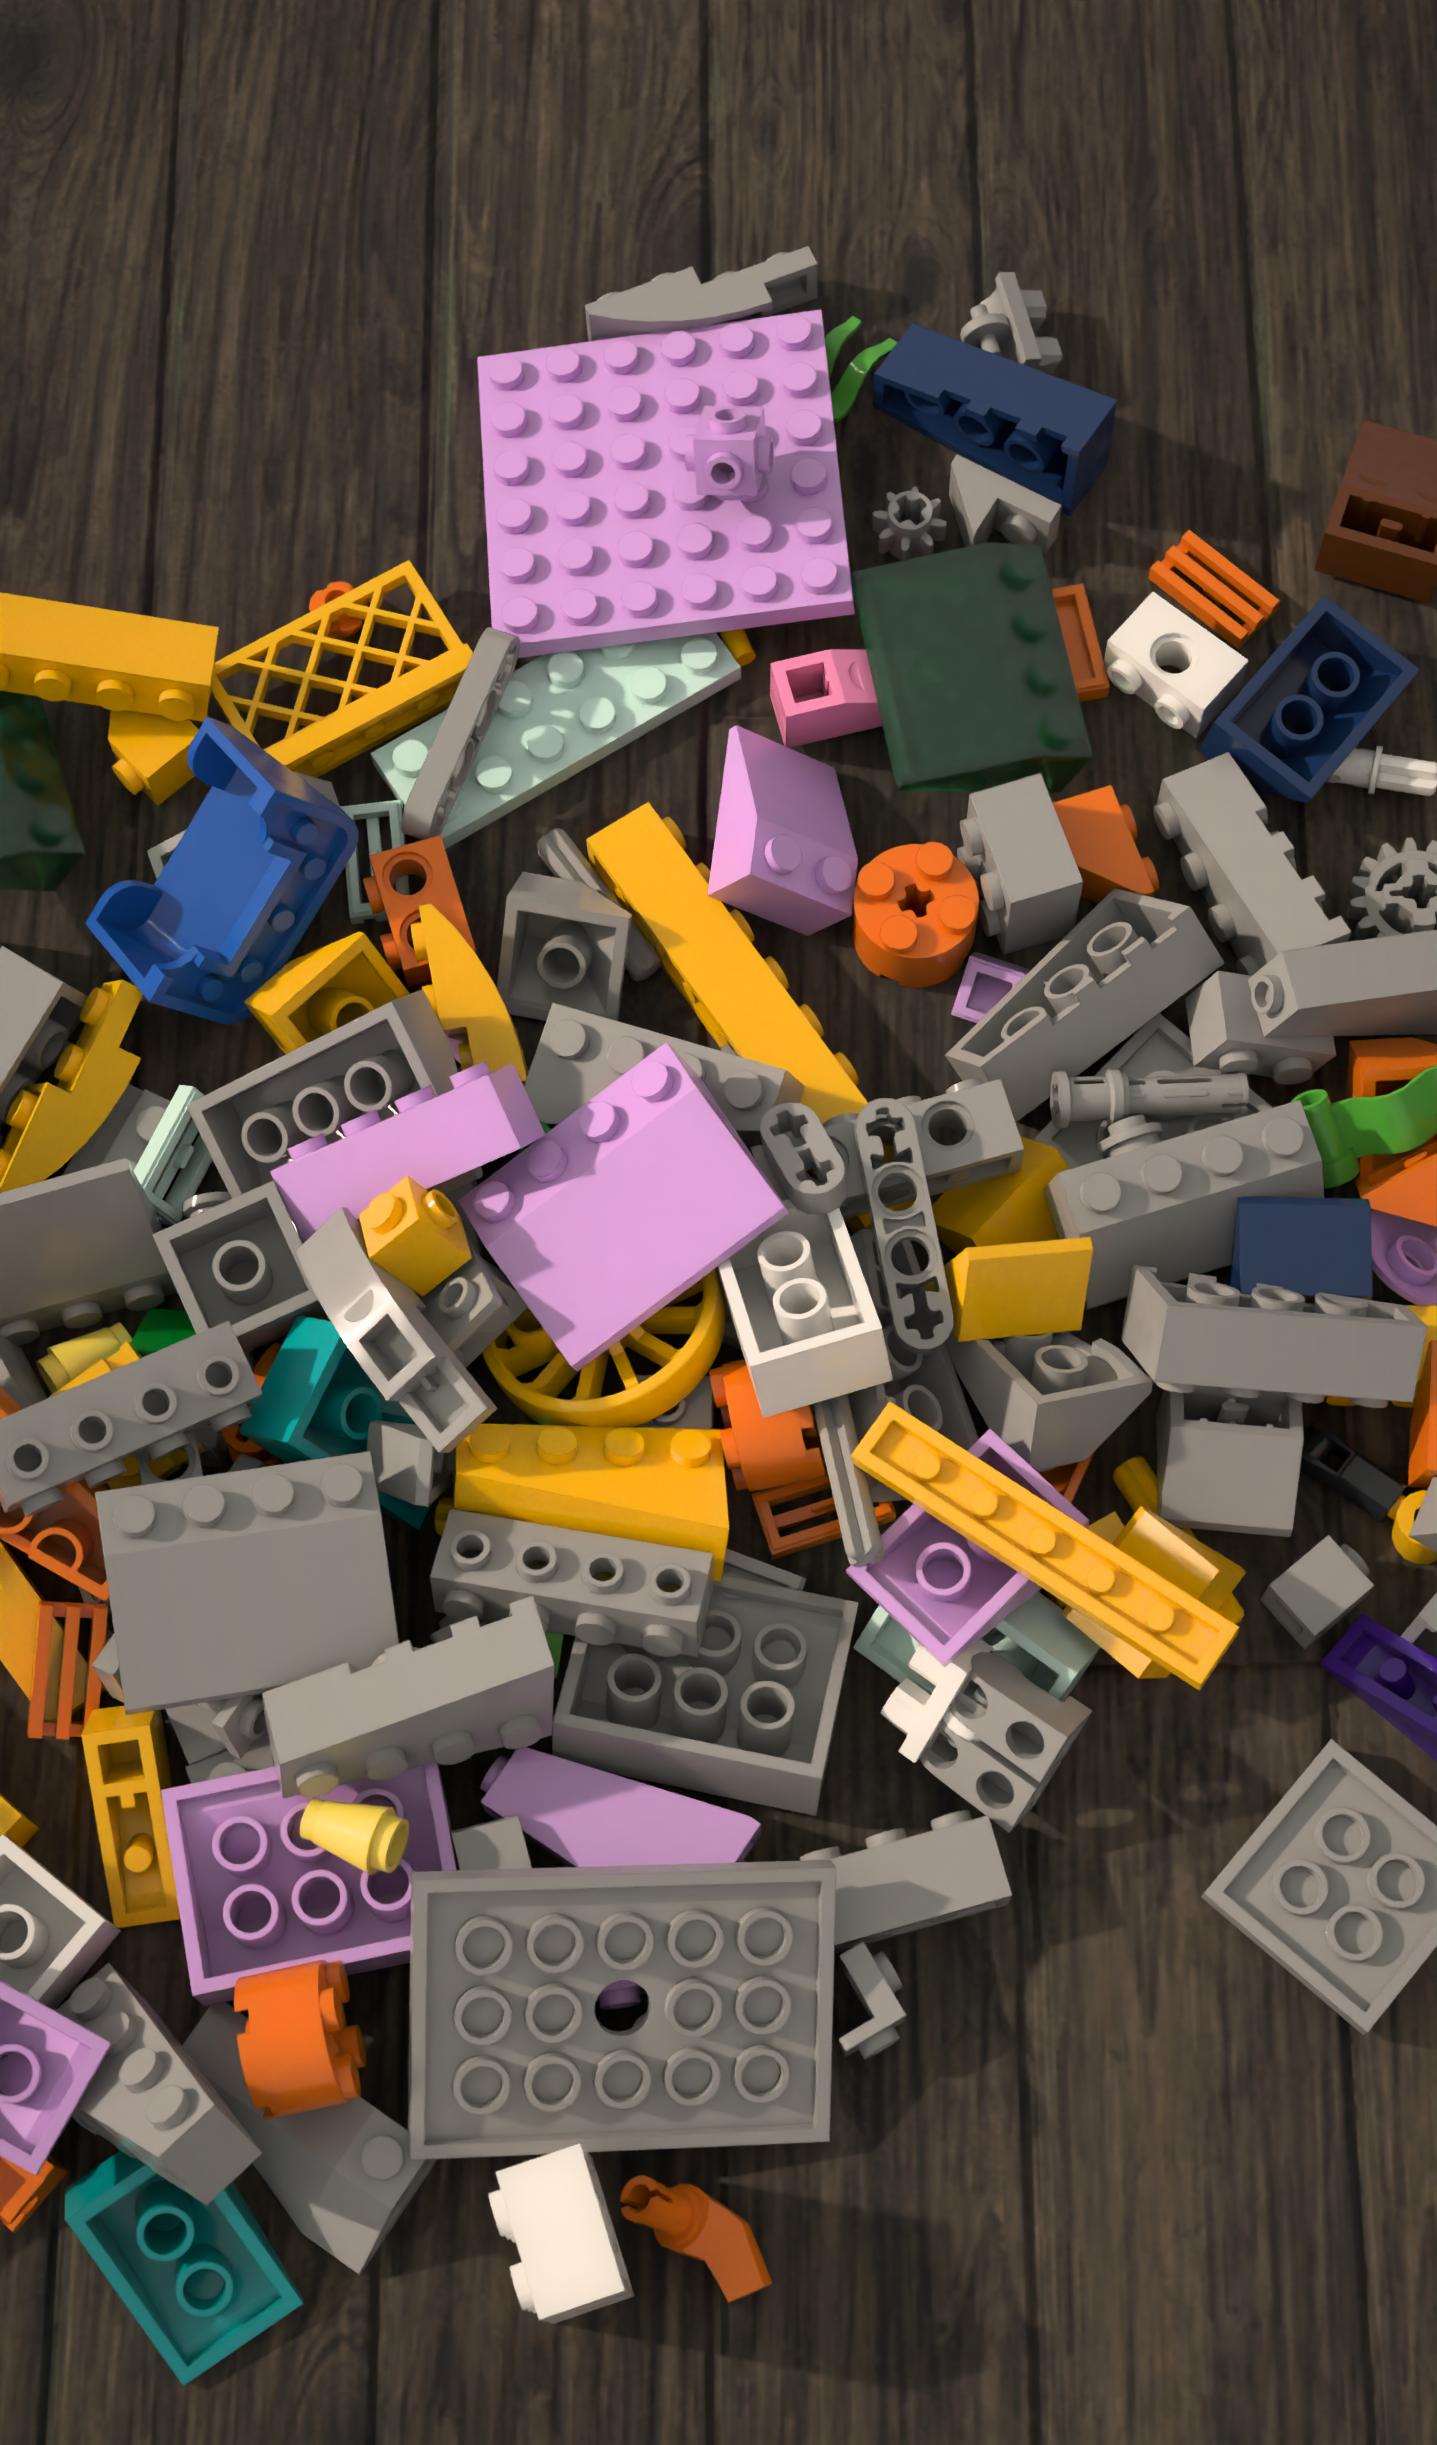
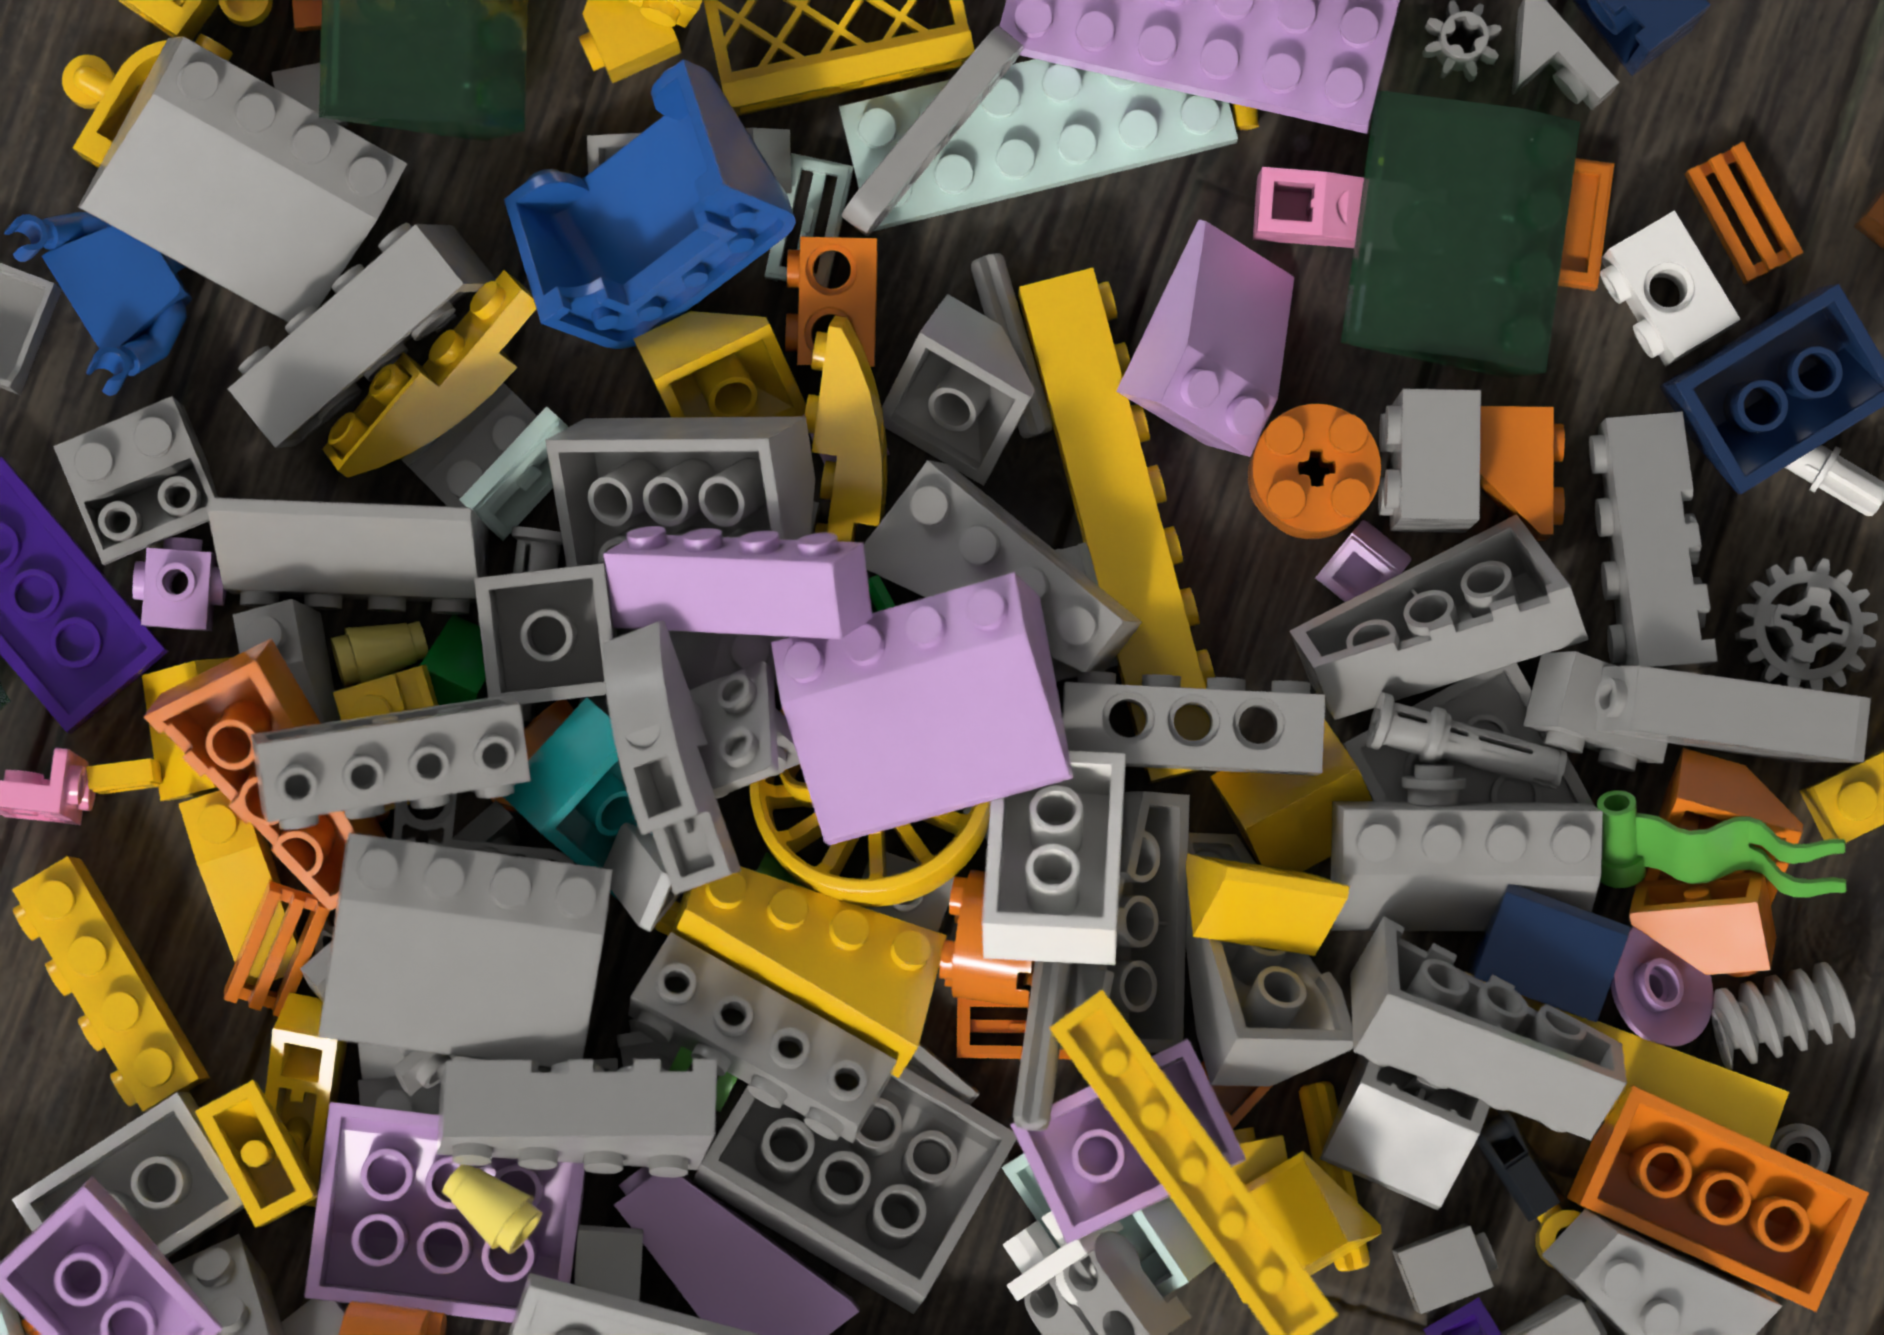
camera: 15 degrees right, 15 degrees up
yellow brick [359,1175,472,1296] -> none
light grey beam [760,1102,848,1215] -> none
light grey beam [854,1098,953,1354] -> none
none -> yellow slope [195,1080,319,1227]

